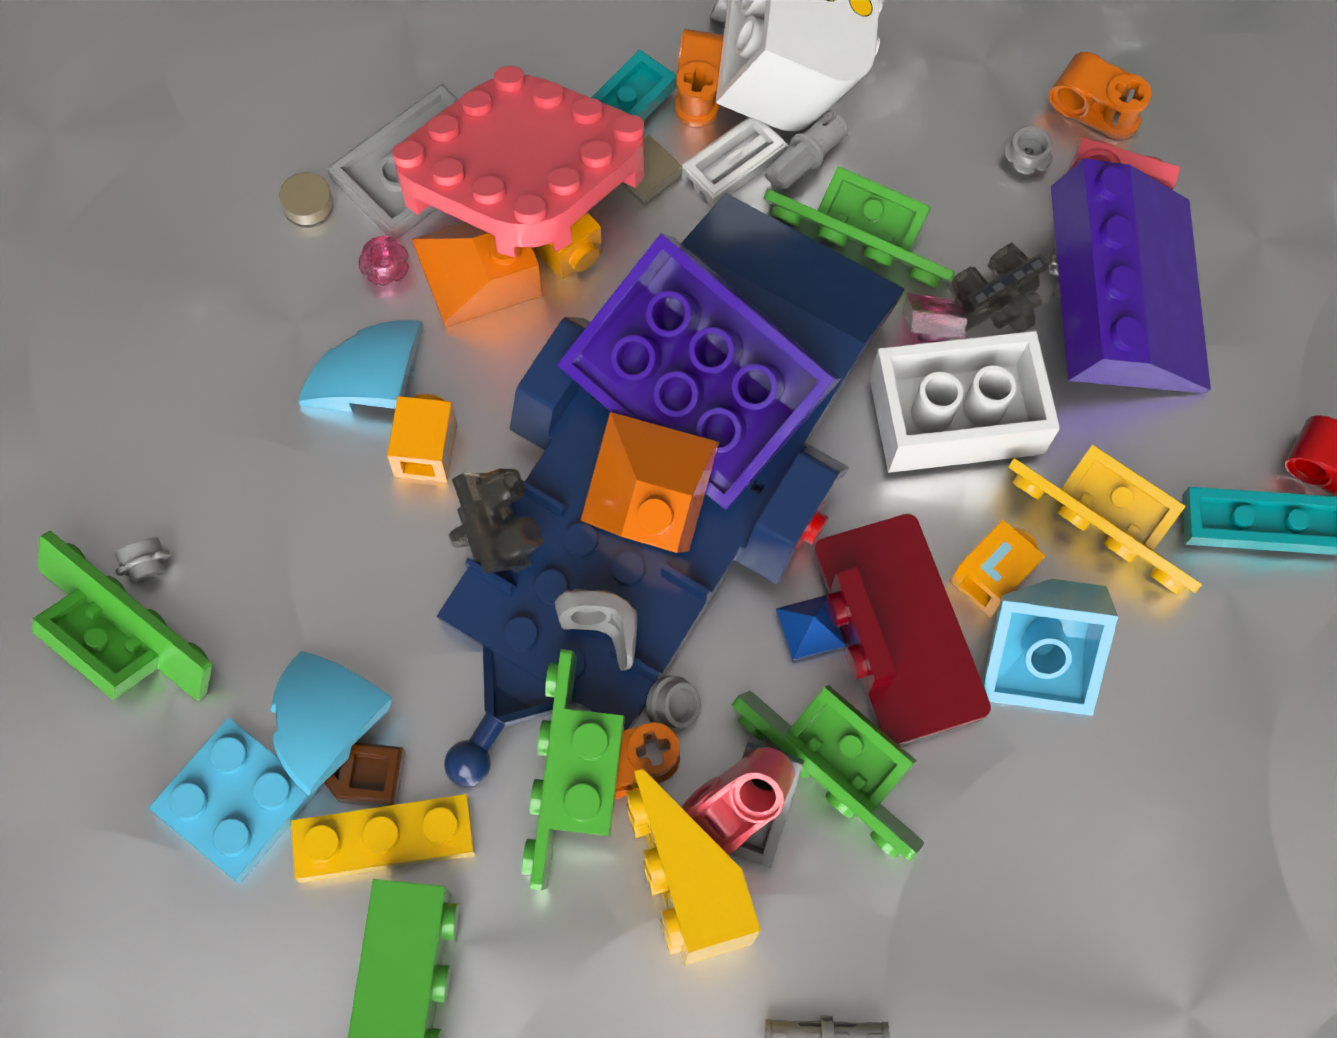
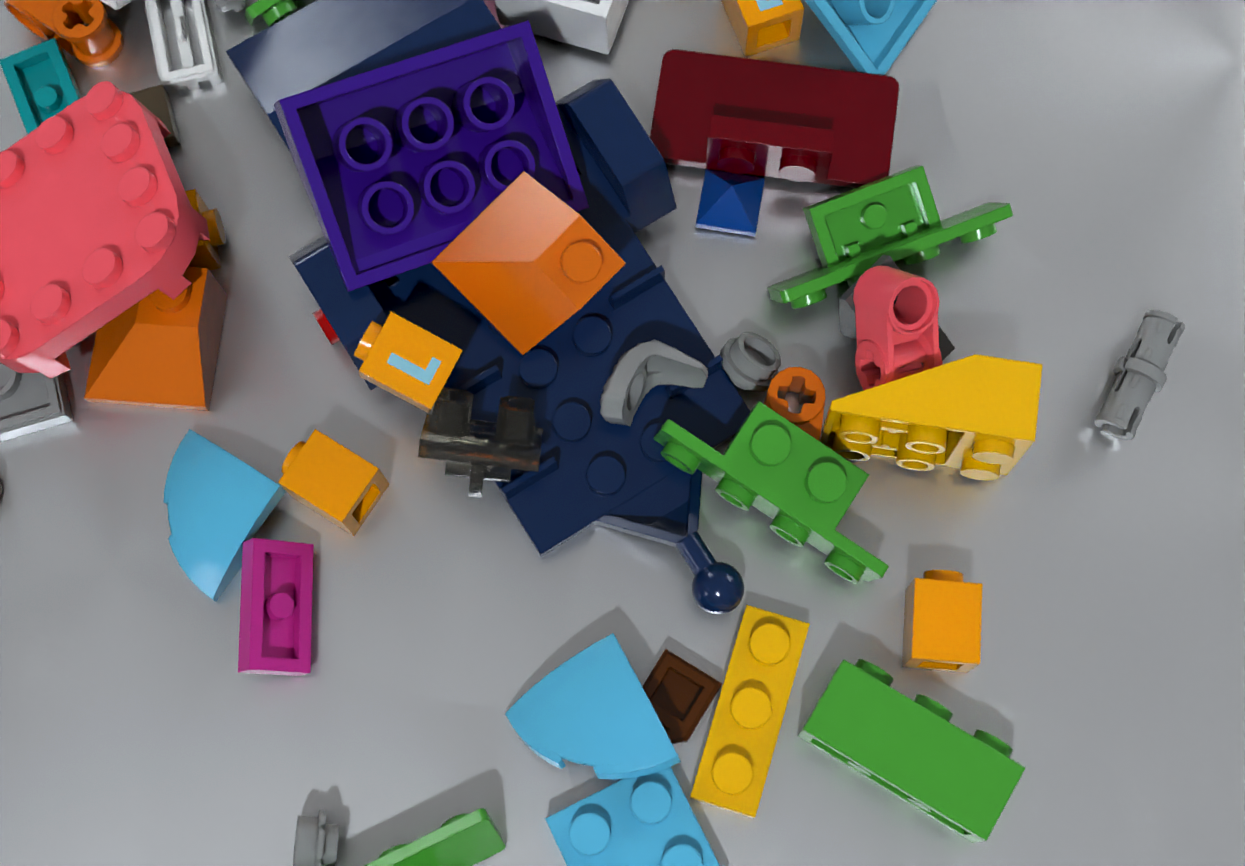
camera: 55 degrees left, 5 degrees up
clear pink plate [358,236,409,286] -> none
none -> dark pink plate [238,538,314,676]
none -> light orange brick [354,312,463,413]
none -> light orange brick [902,570,982,673]

